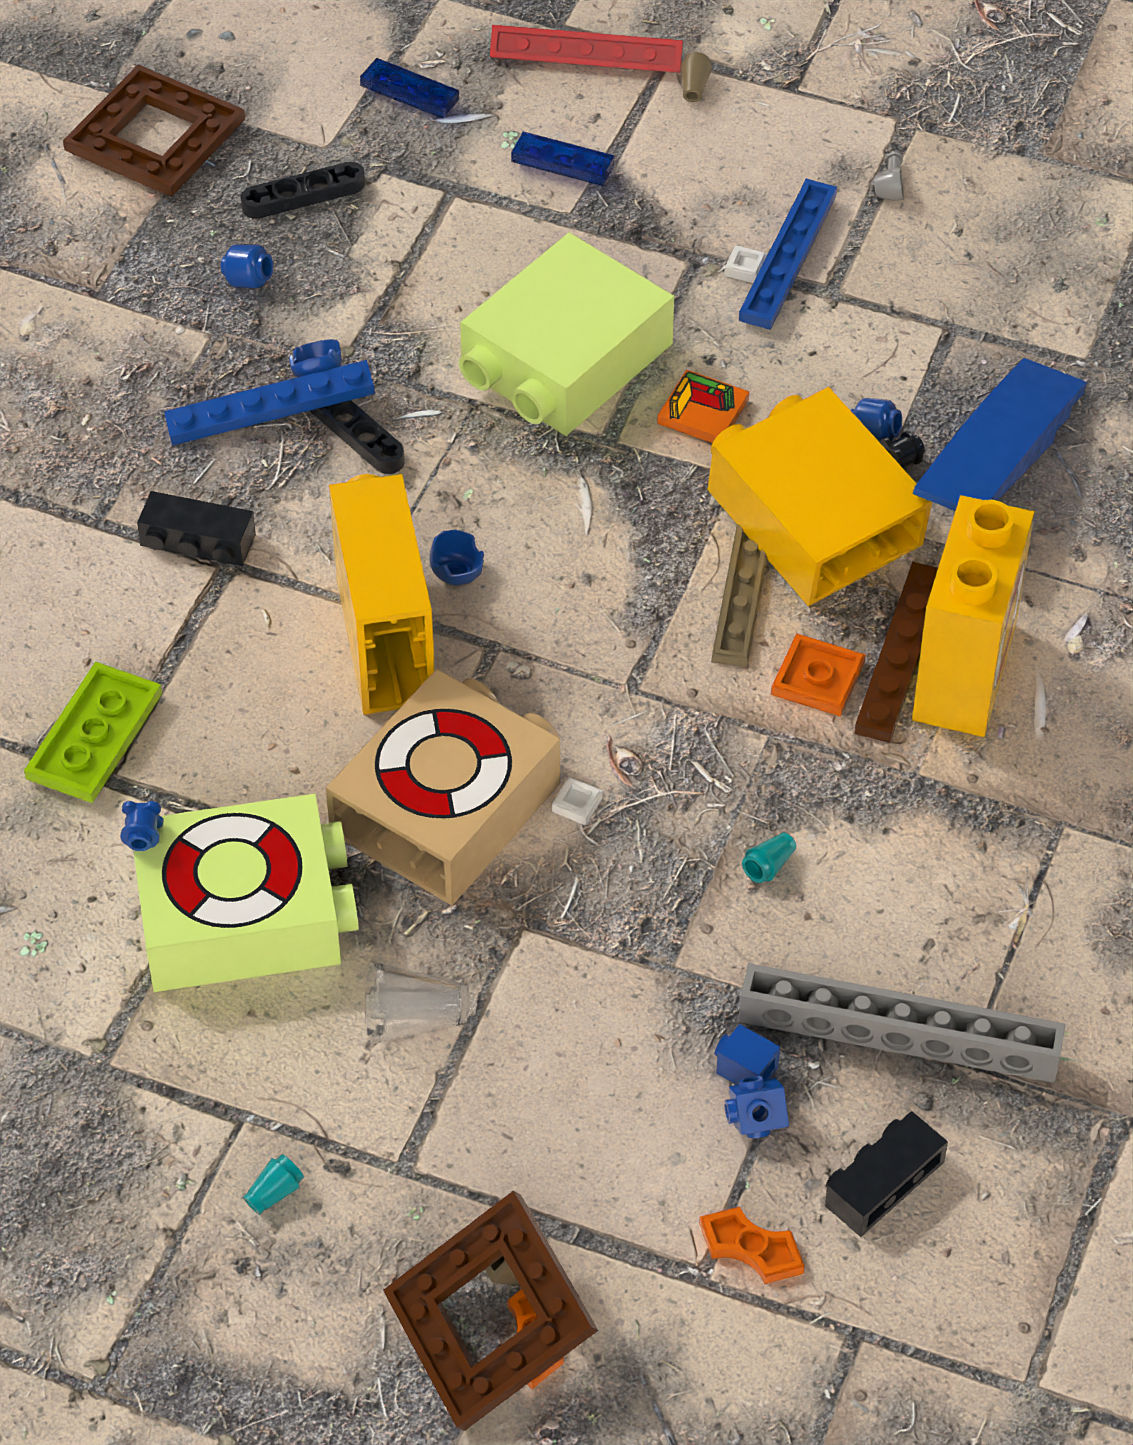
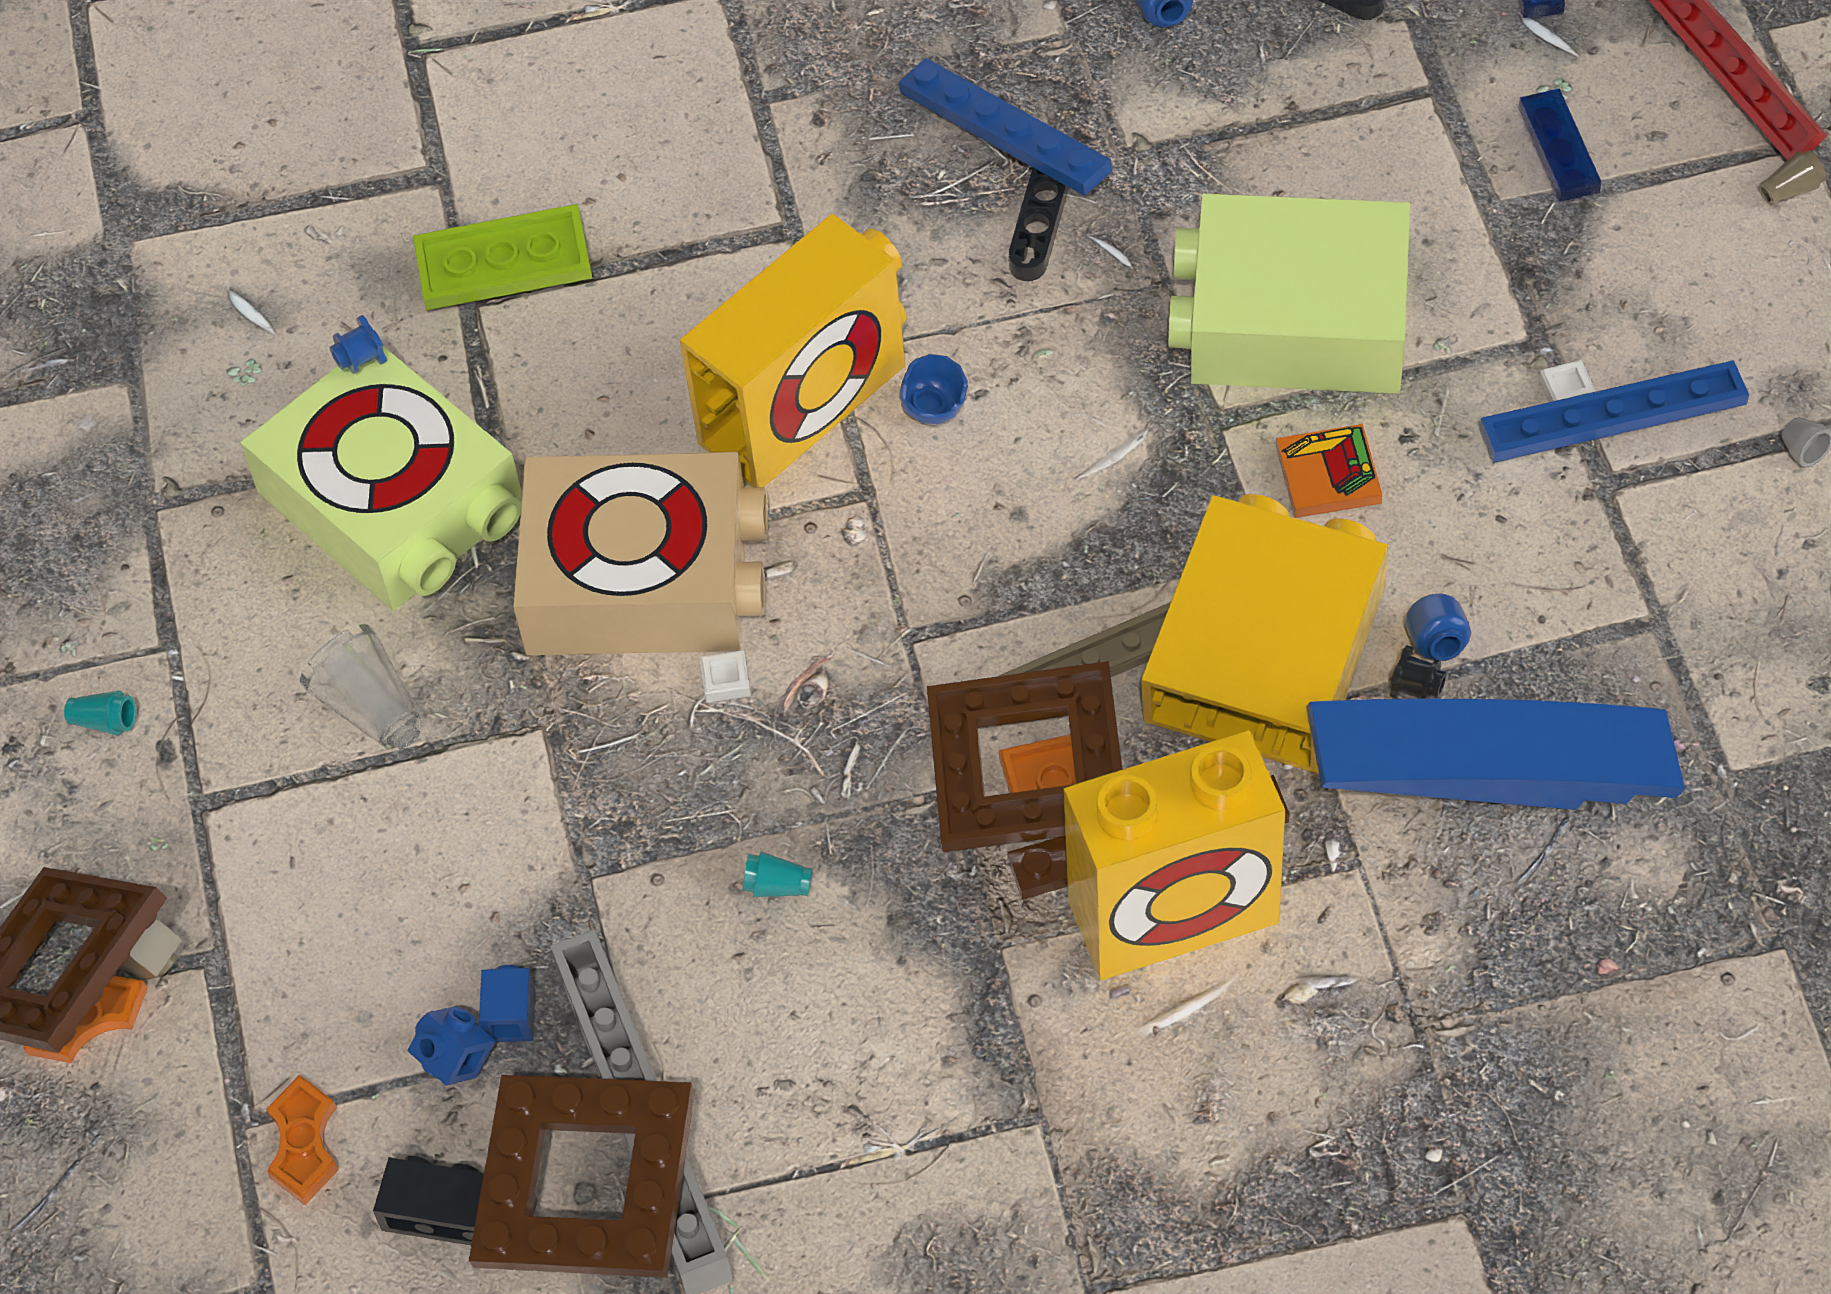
camera: 60 degrees right, 5 degrees up
black brick [137,491,256,566] -> none
blue hair [289,339,342,377] -> none
none -> reddish brown plate [469,1075,696,1278]
none -> reddish brown plate [927,661,1123,852]

